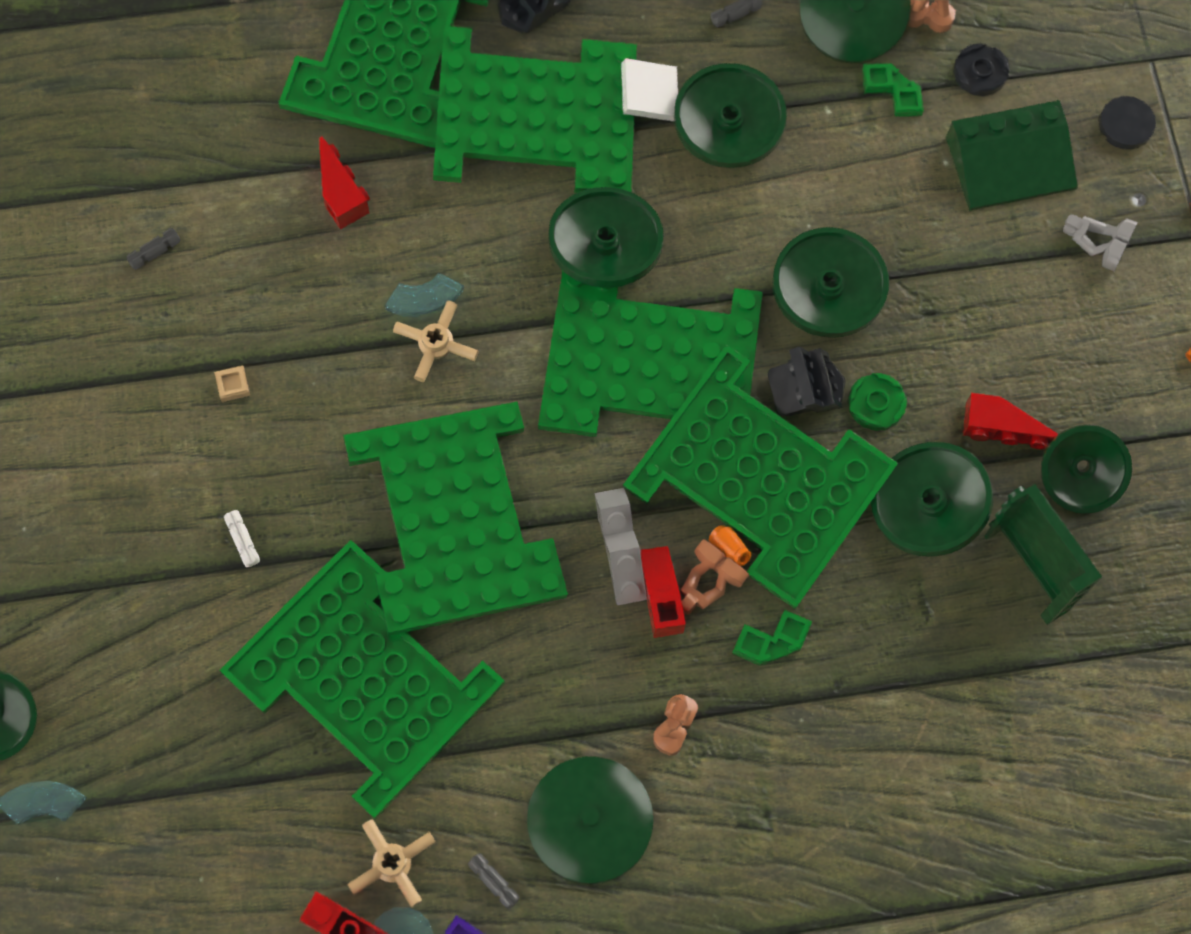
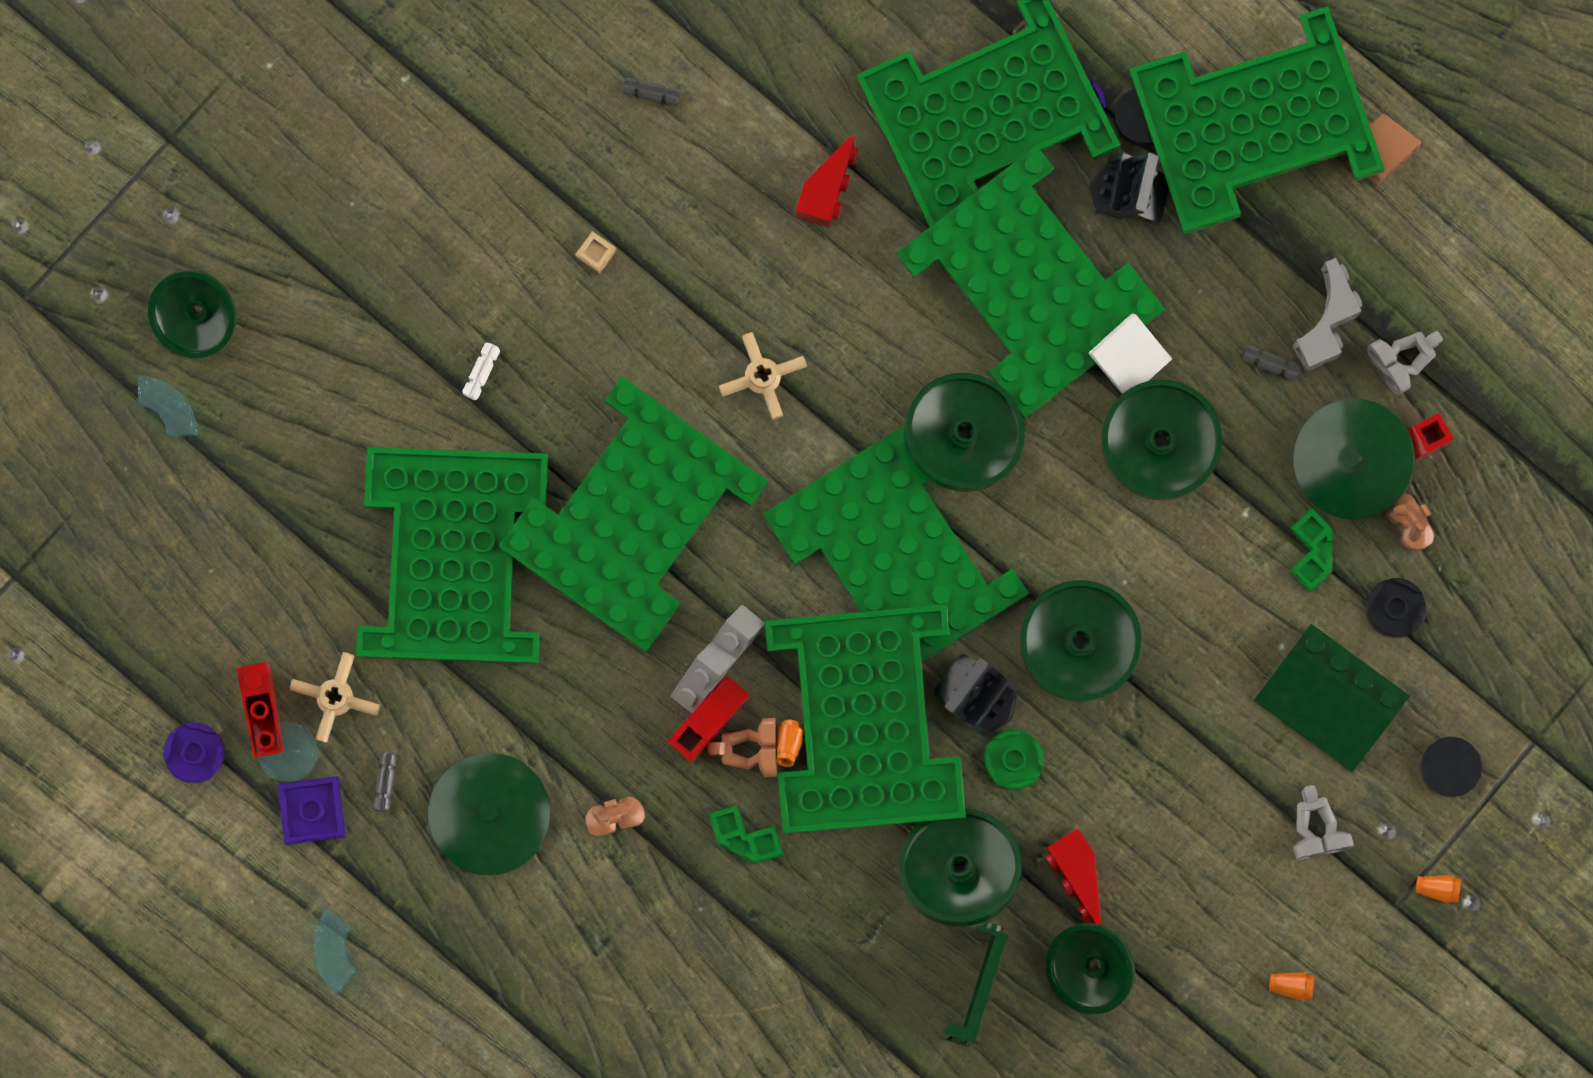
camera: 50 degrees right, 10 degrees up
clear light blue tile [385,273,464,317] -> none

